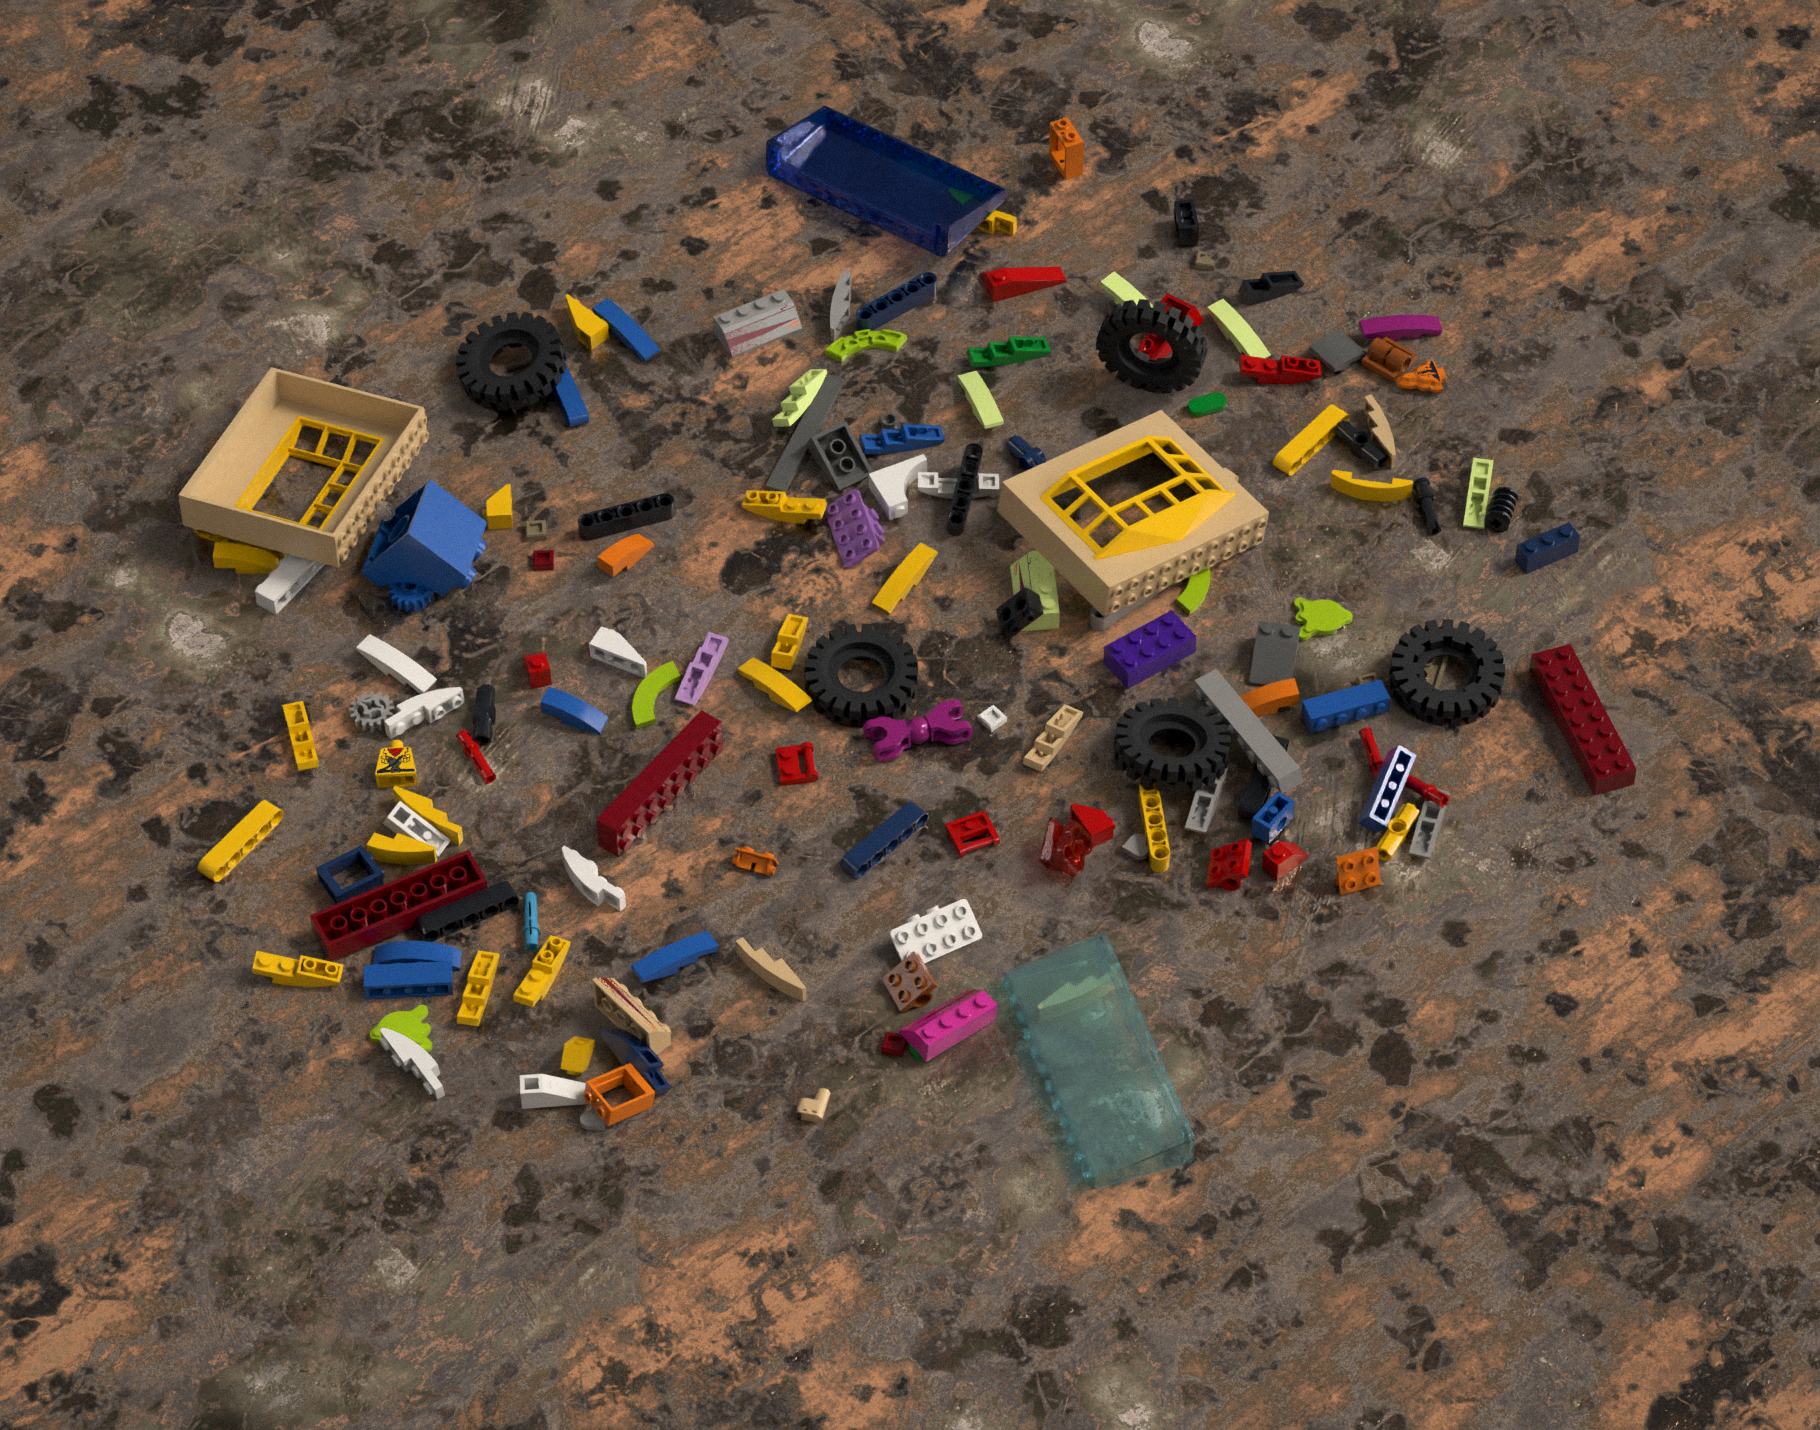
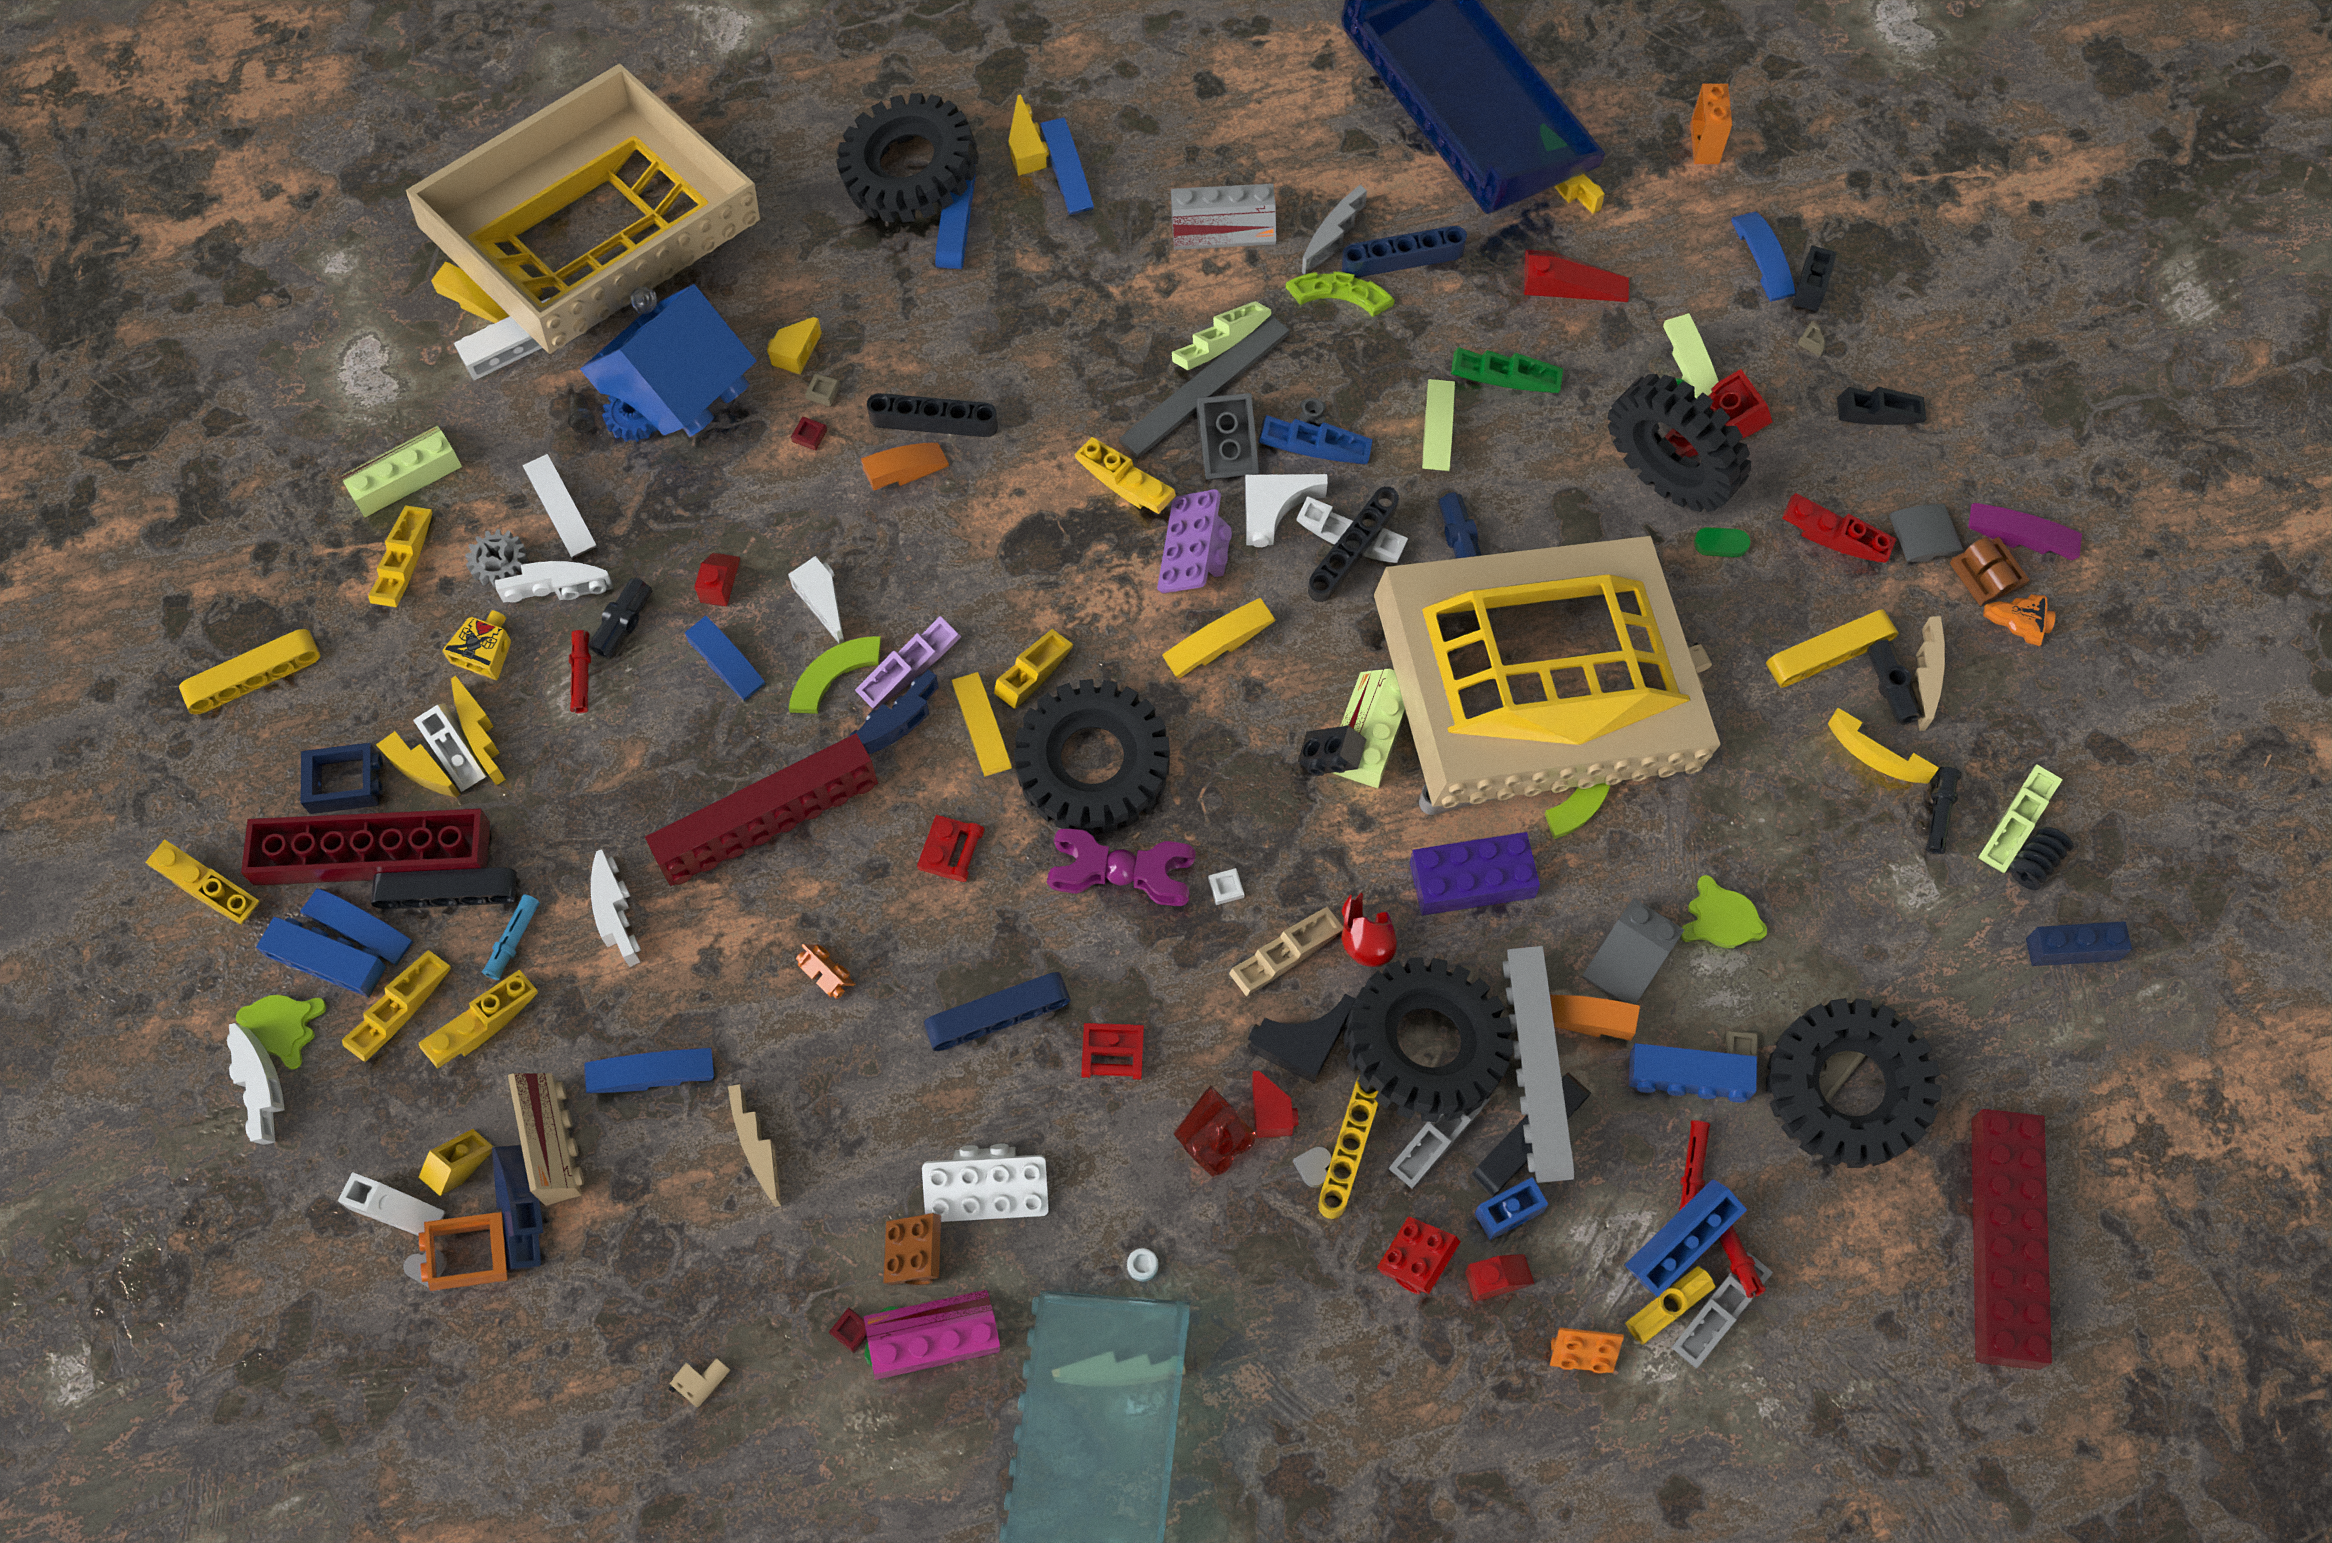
camera: 25 degrees right, 15 degrees up
yellowish green slope [1206,299,1271,359] -> none
none -> yellowish green slope [341,426,462,517]
none -> dark blue slope [849,669,939,755]
none -> white tile [1127,1248,1158,1282]
none -> black arch [1248,993,1356,1084]
none -> red helmet [1341,893,1397,967]
none -> blue slope [1731,212,1795,302]

